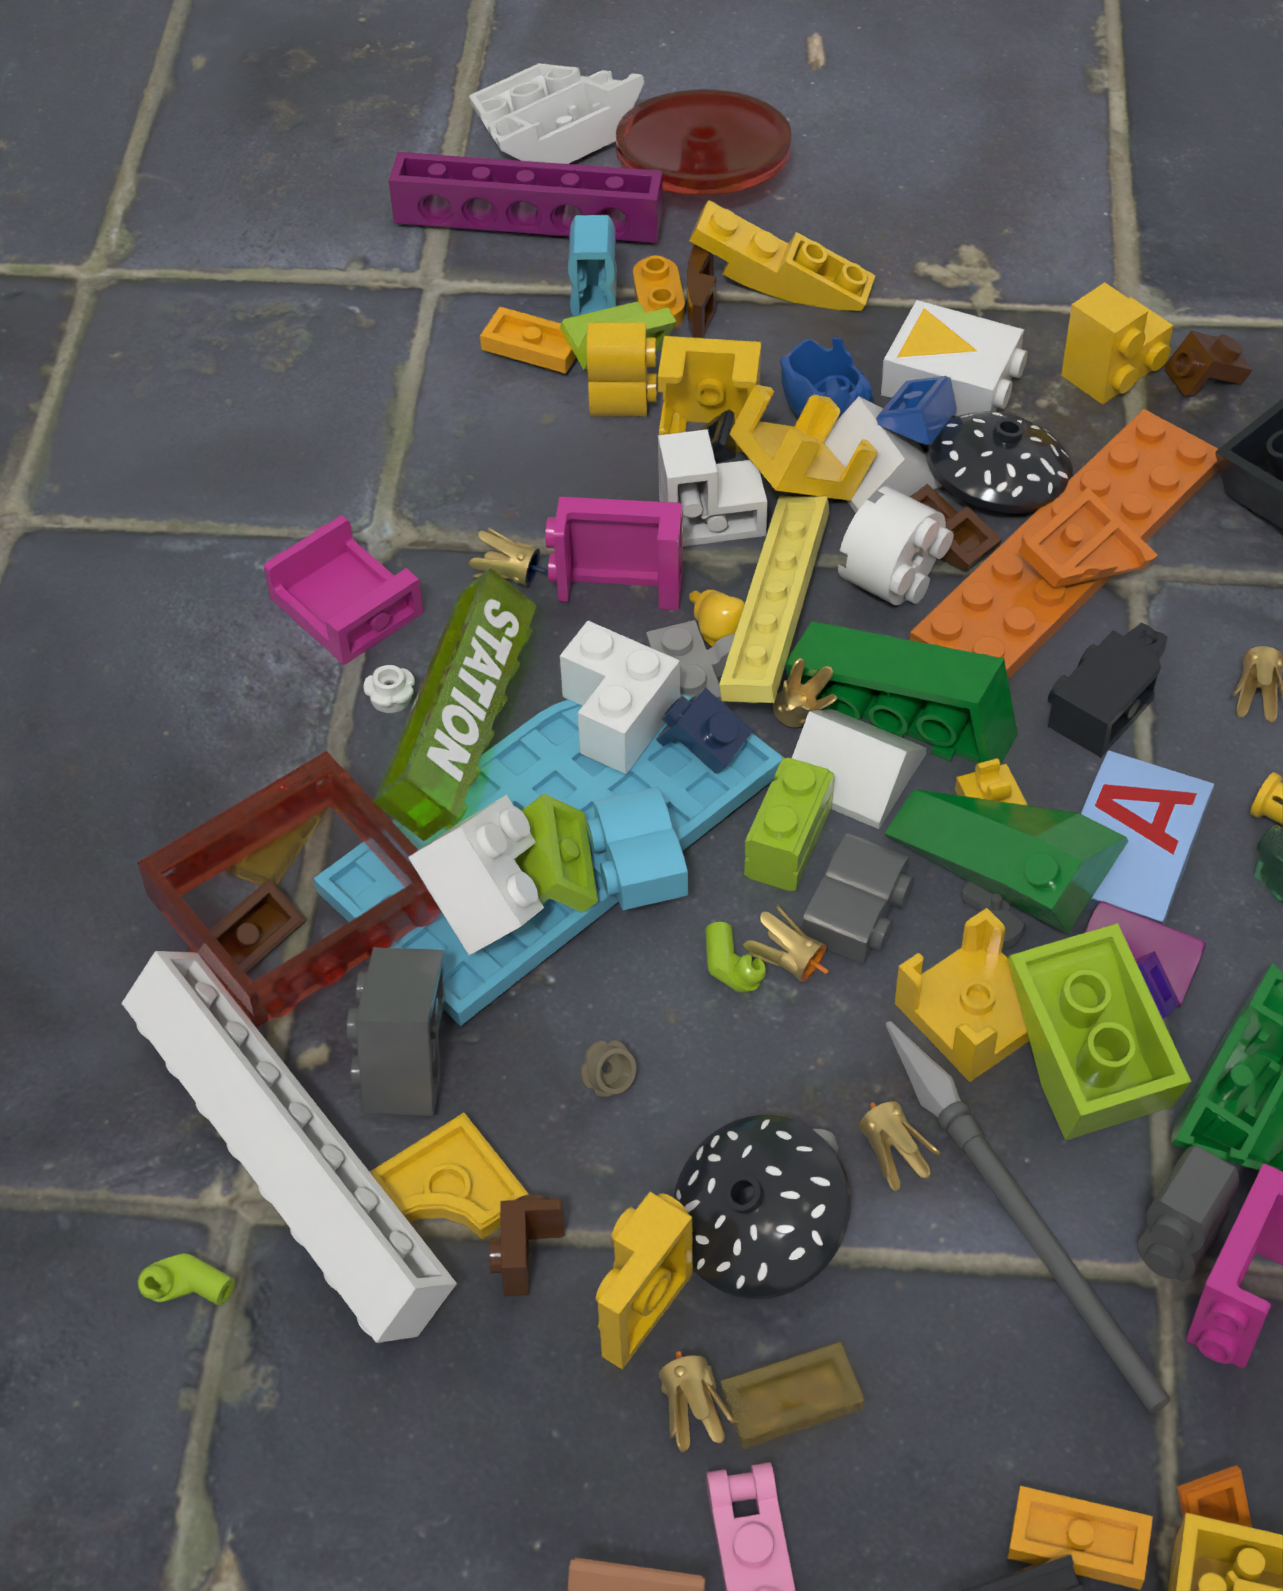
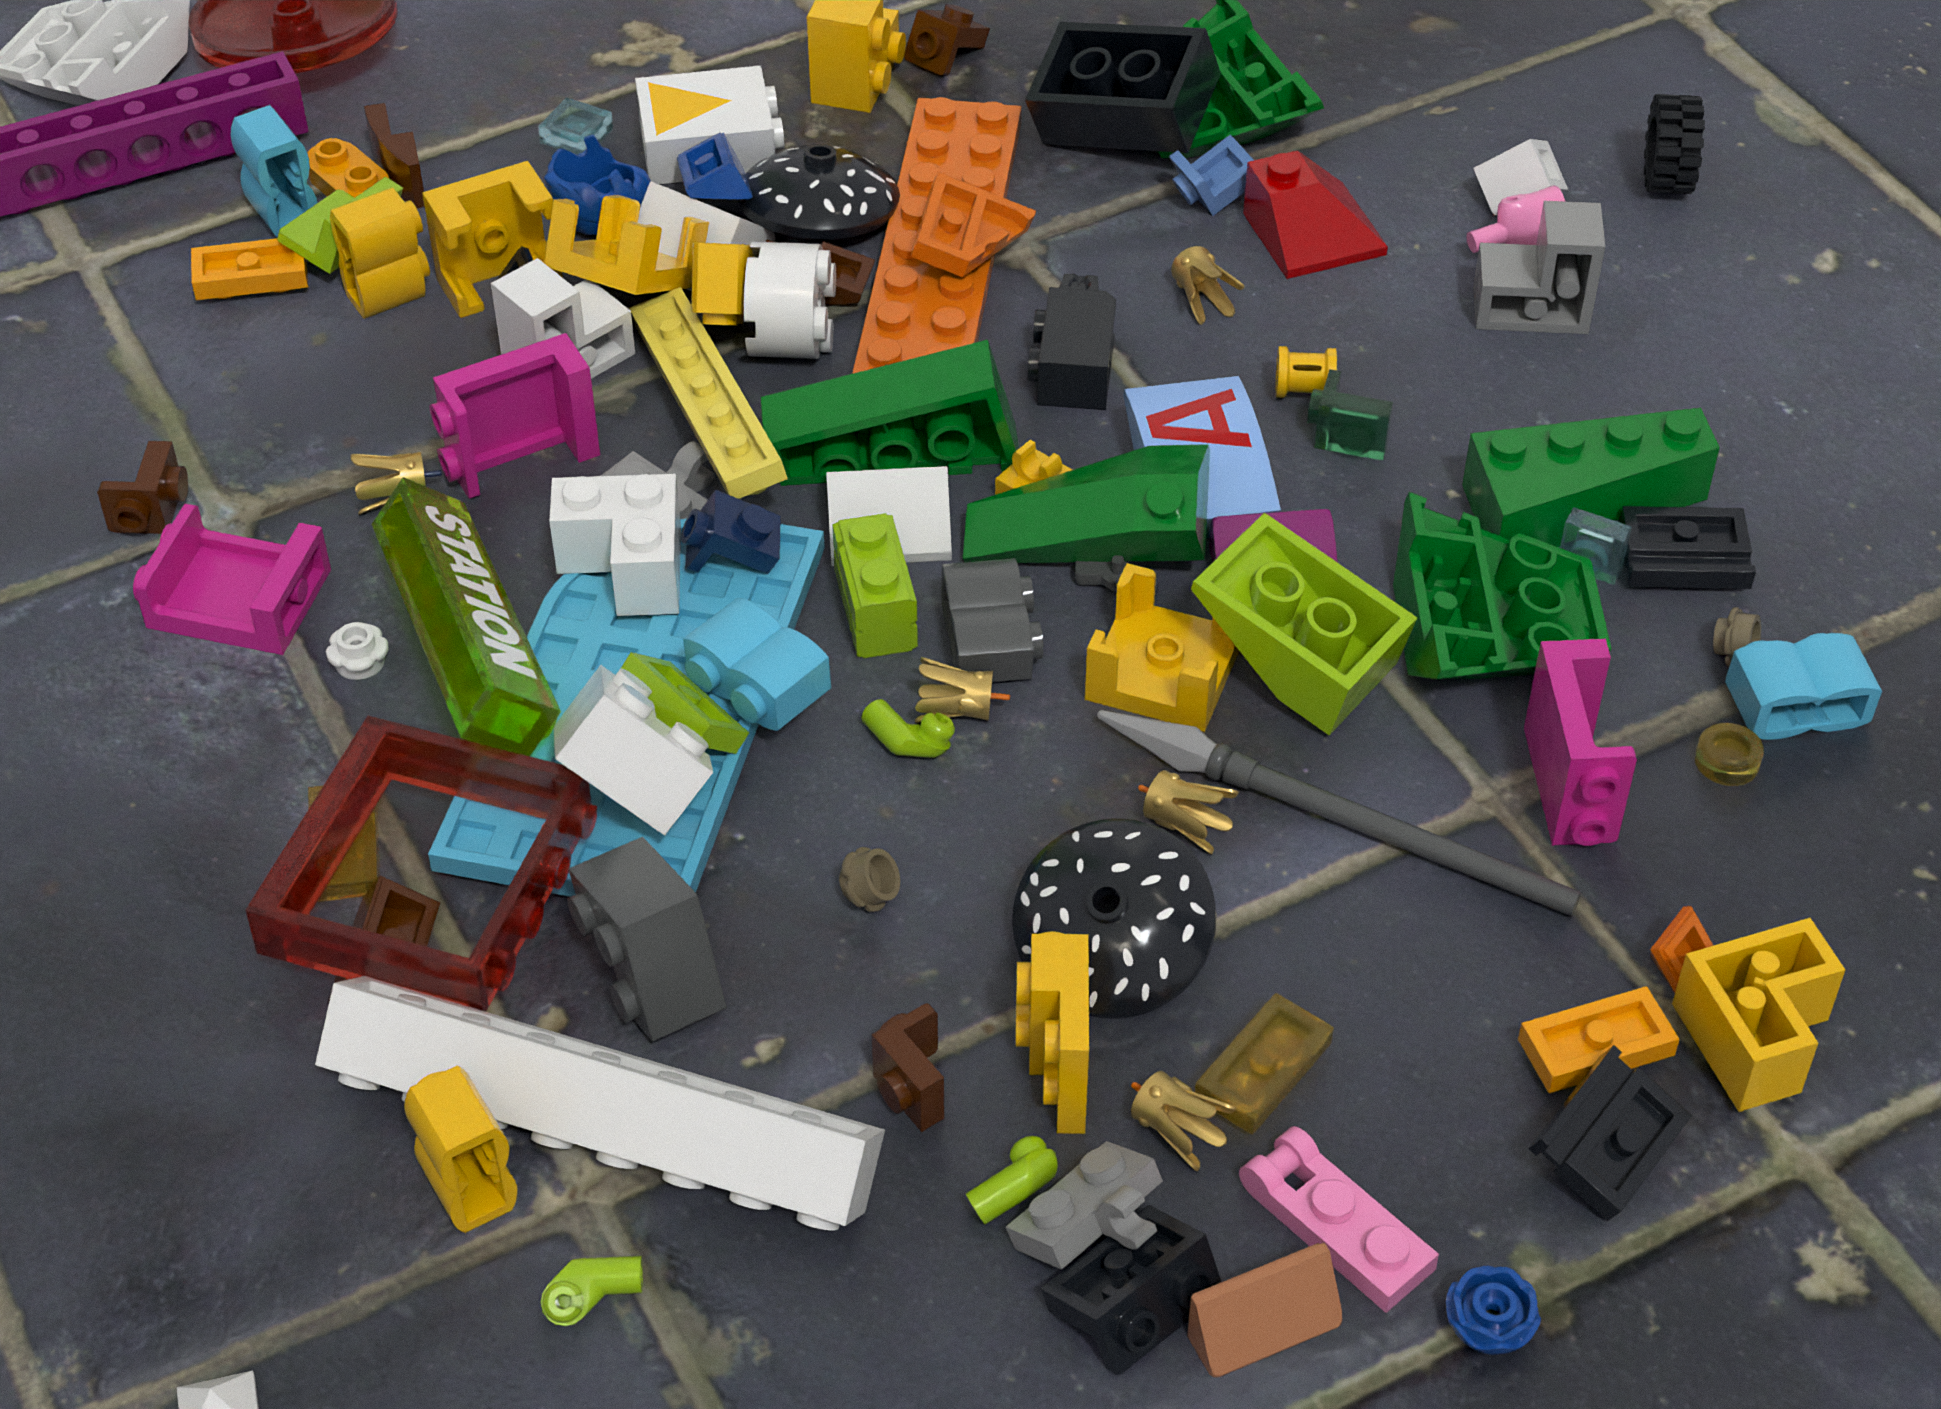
camera: 35 degrees left, 5 degrees down
yellow tile [370,1113,529,1240] -> none
yellow slope [689,200,876,311] -> none
yellow piece [689,589,745,647] -> none
pearl gold piece [773,658,837,727] -> none
dark grey brick [1138,1145,1239,1282] -> none
none -> reddish brown bracket [97,441,188,534]
none -> yellow brick [404,1065,518,1233]
none -> clear light blue plate [538,97,613,154]
none -> yellow brick [691,243,755,325]
none -> lime arm [966,1136,1058,1225]
none -> light grey plate [1006,1141,1163,1270]
none -> black bracket [1040,1205,1222,1375]

